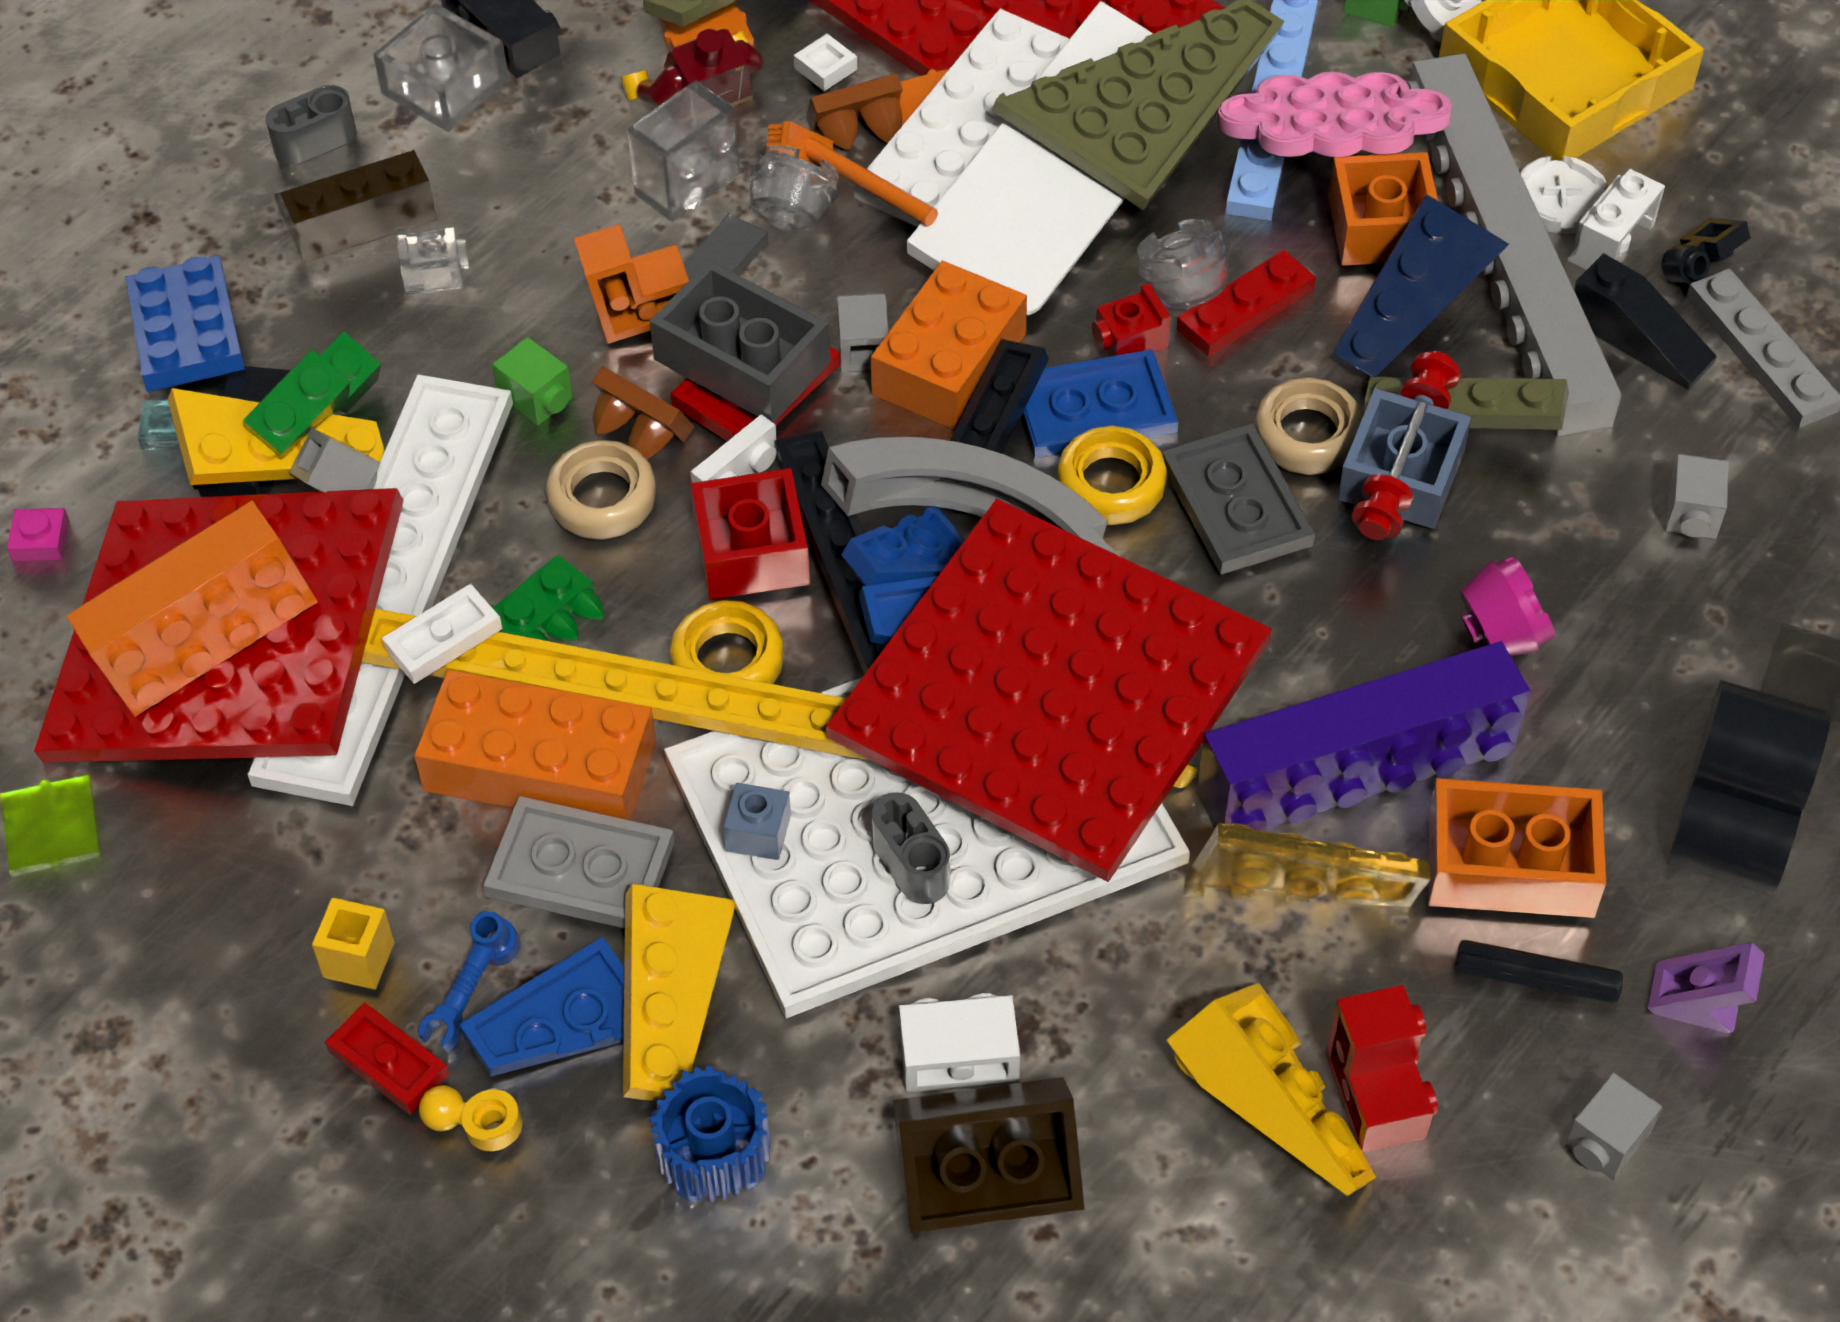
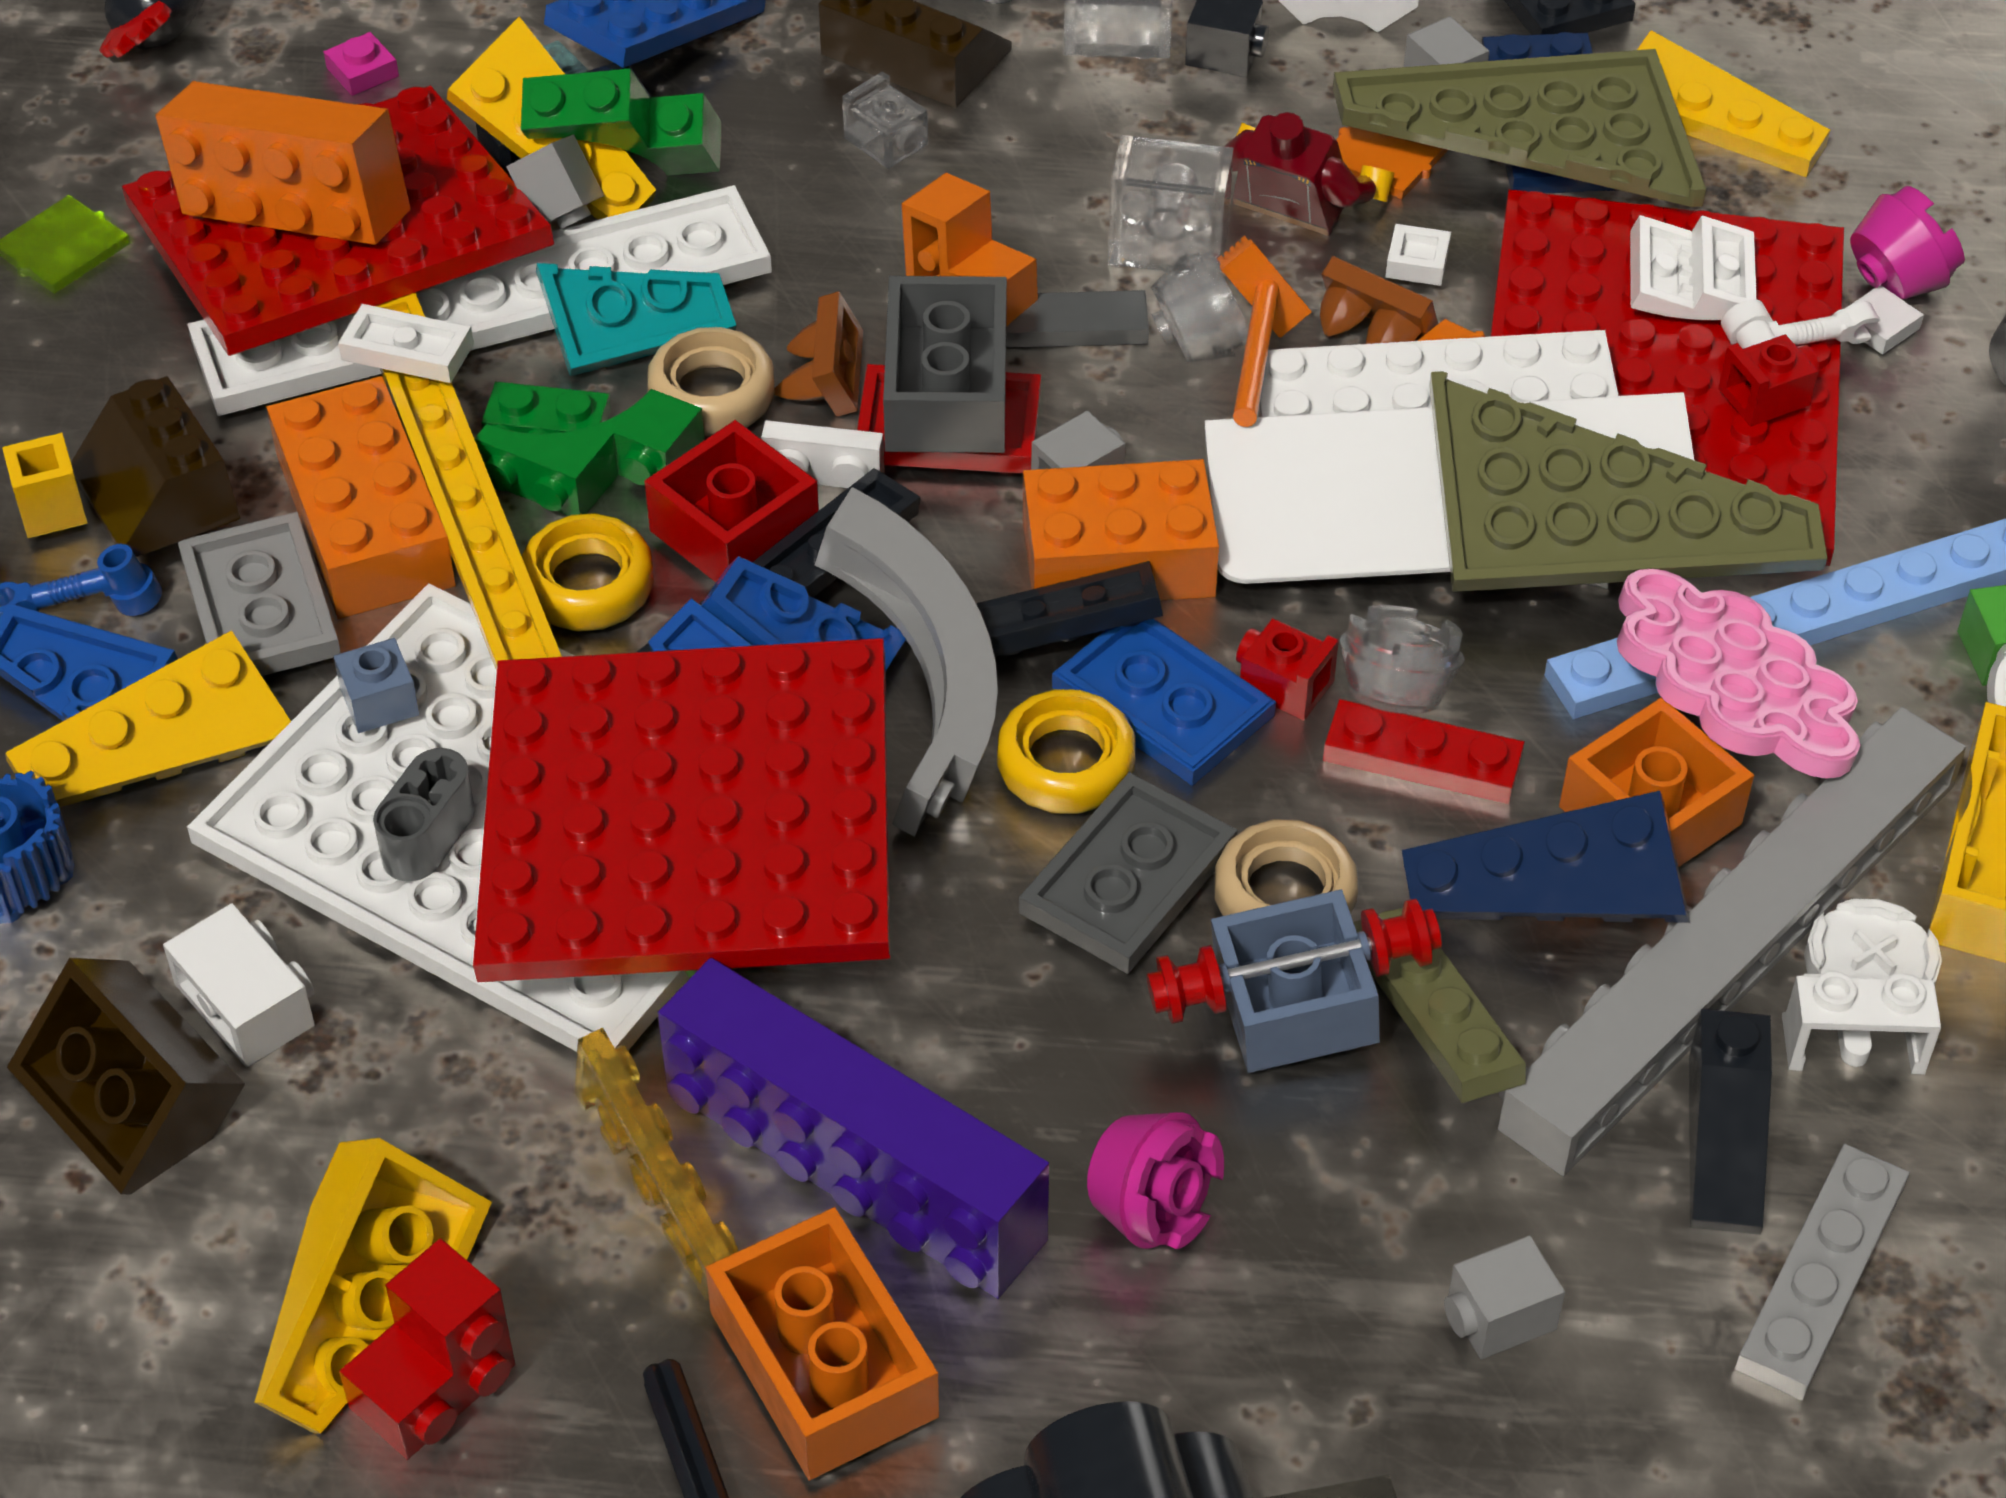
camera: 55 degrees right, 5 degrees down
bright green brick [492,336,573,426] -> none
black plate [1661,218,1751,284] -> none
none -> dark brown slope [71,376,241,557]
none -> green arch [474,389,705,516]
none -> teal wing [536,263,737,376]

